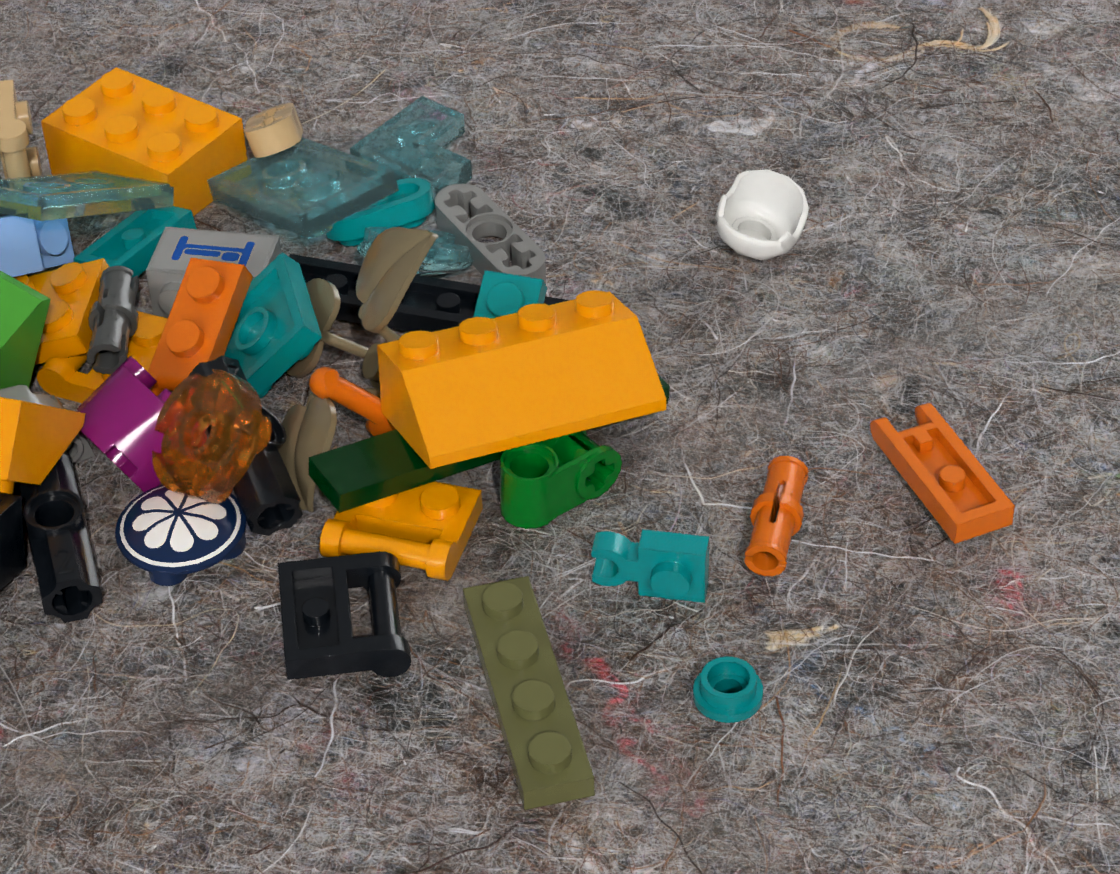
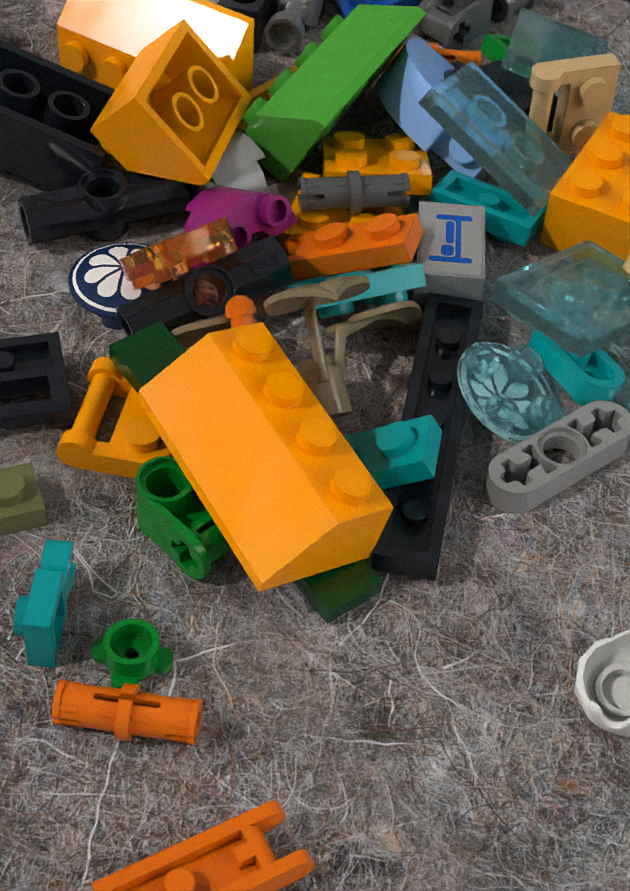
camera: 80 degrees right, 5 degrees up
none -> green plate [91,618,173,689]

